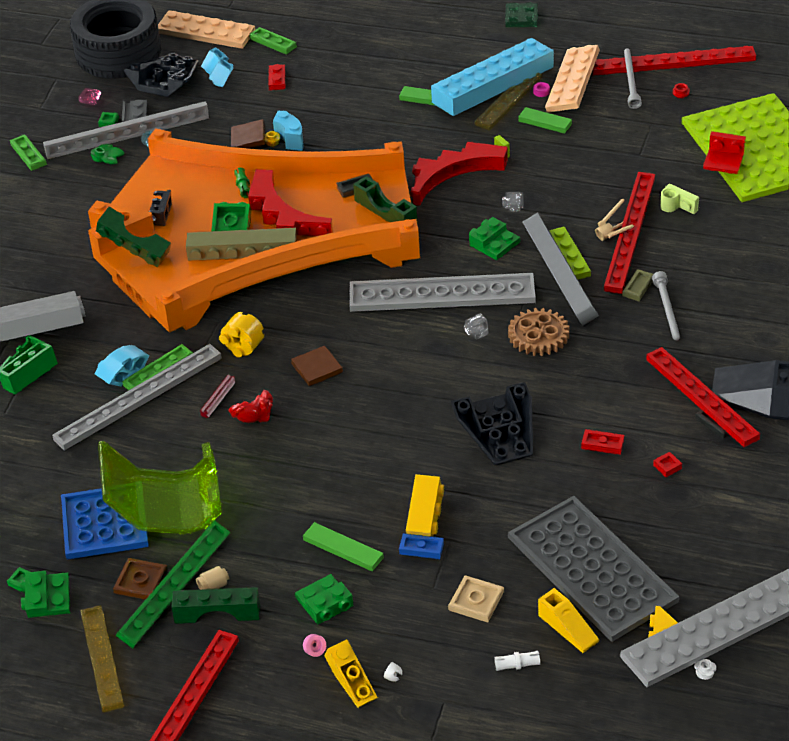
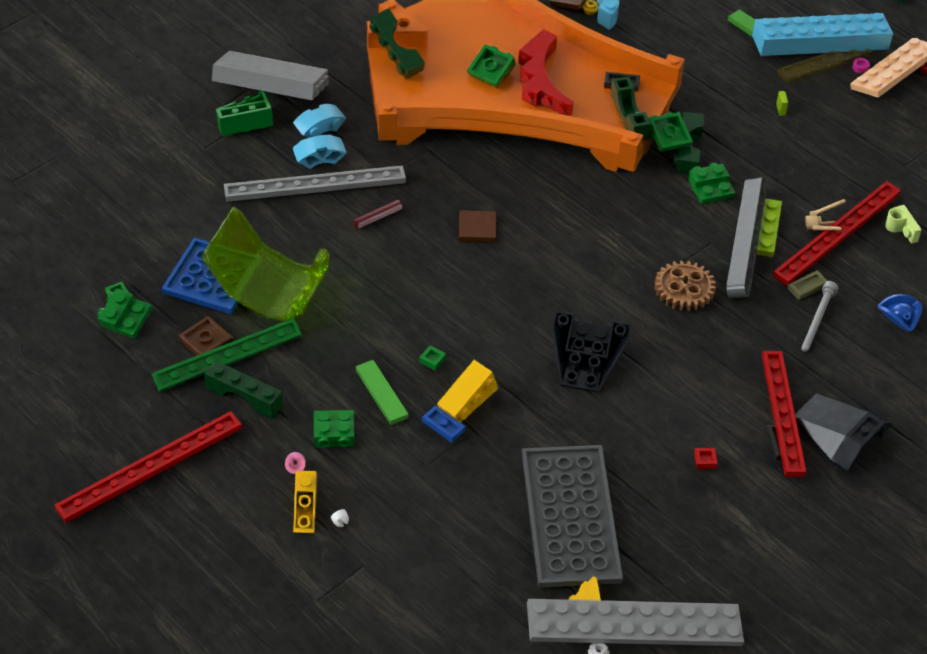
camera: 25 degrees right, 5 degrees up
clear yellow tile [80,605,124,712] -> none
bright green tile [122,344,193,390] -> none
black hinge [149,190,172,226] -> none
olive brick [186,228,297,261] -> none
tan brick [196,566,229,590] -> none
yellow brick [219,312,264,357] -> none
red hair [229,390,273,423] -> none
green pin [234,167,250,198] -> none
light grey plate [350,273,535,312] -> none
red arch [410,142,508,205] -> none
tan tile [448,575,504,622] -> none
clear plate [464,313,489,340] -> none
white pin [495,651,540,671] -> none
clear plate [502,192,524,212] -> none
bright green tile [519,107,572,134] -> none
yellow slope [538,588,599,653] -> none
red plate [581,429,625,455] -> none
none -> medium azure brick [293,104,346,138]
none -> green plate [419,345,446,371]
none -> green plate [649,112,693,152]
none -> dark green arch [673,112,704,174]
none -> blue hat [878,294,923,331]

